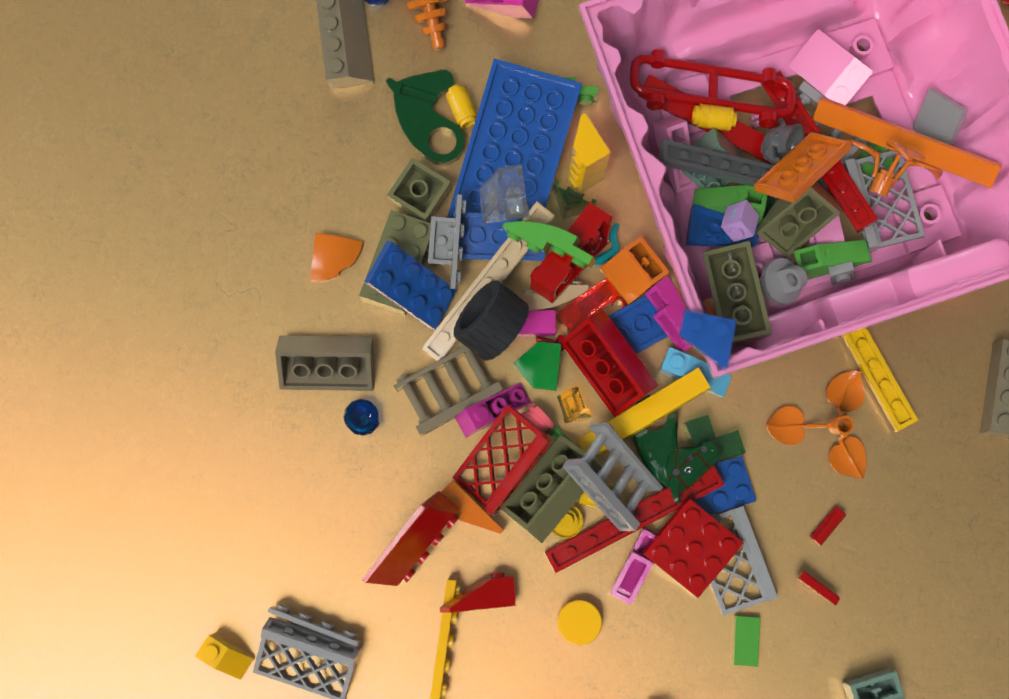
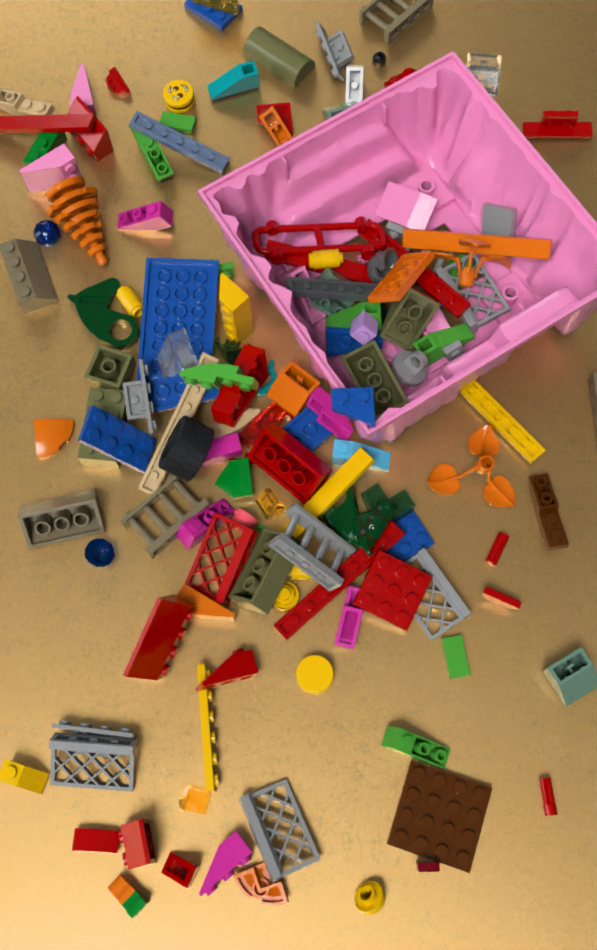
camera: 10 degrees left, 10 degrees down
none -> reddish brown slope [529,473,569,551]

